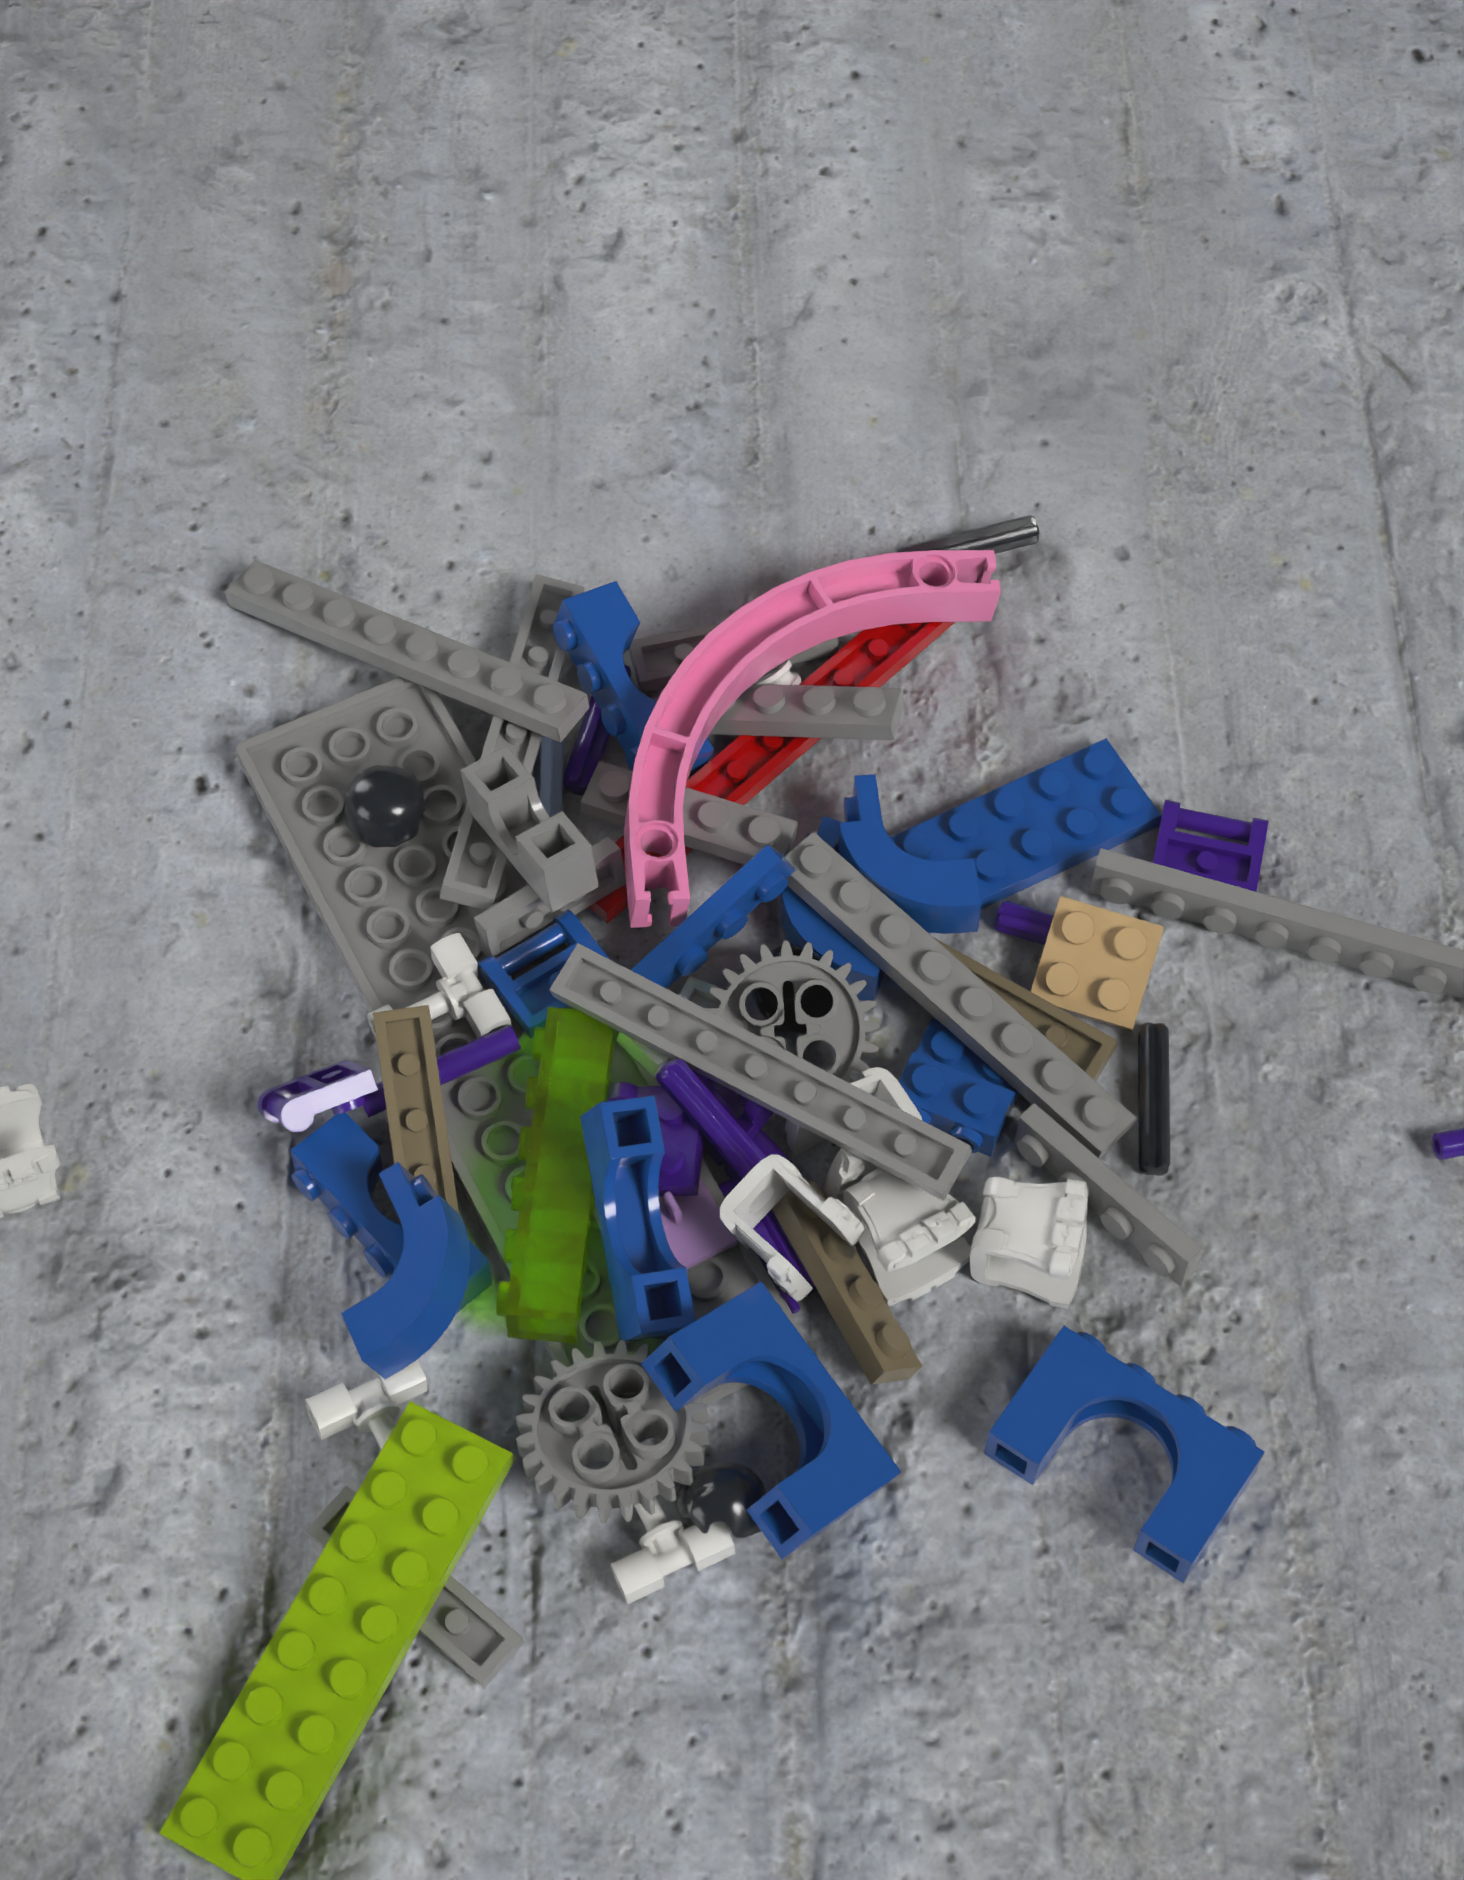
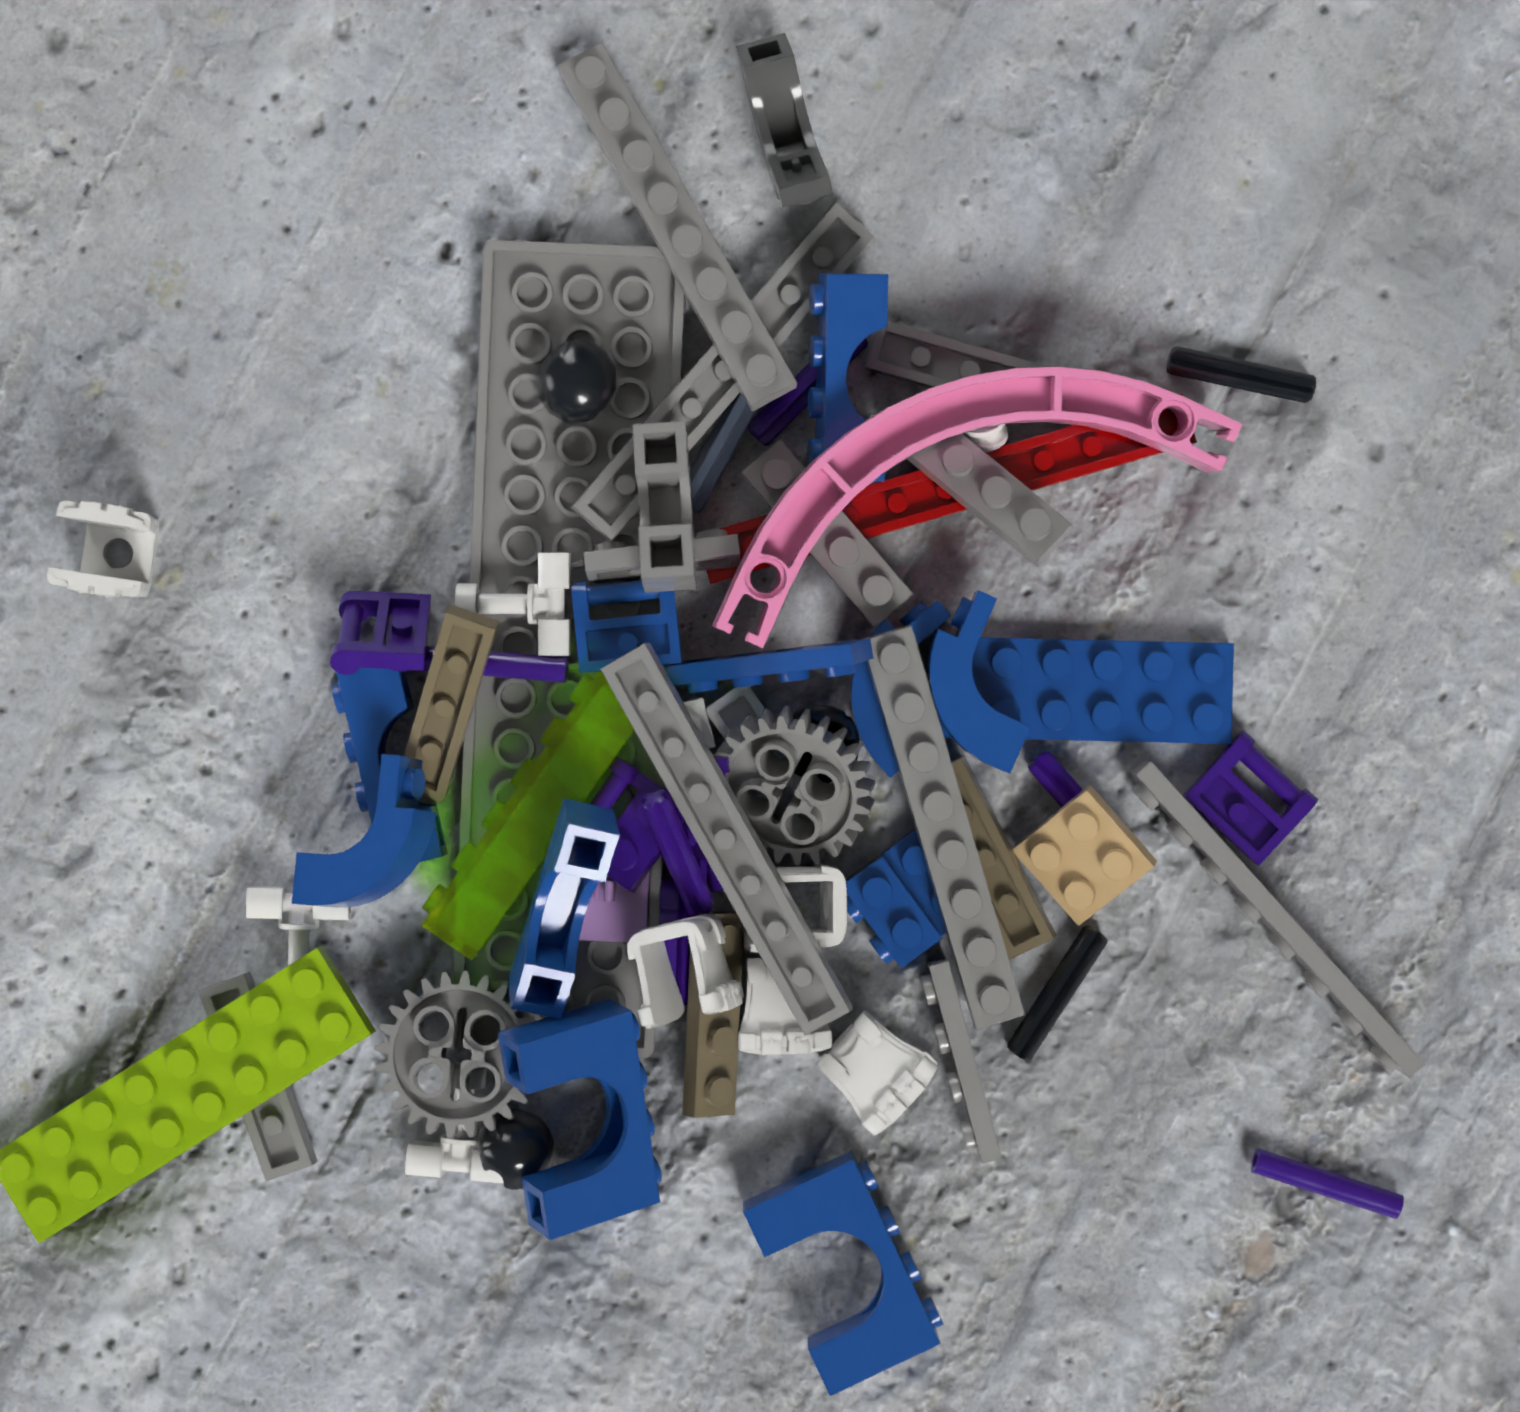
camera: 30 degrees right, 30 degrees up
none -> dark grey arch [736,33,833,207]

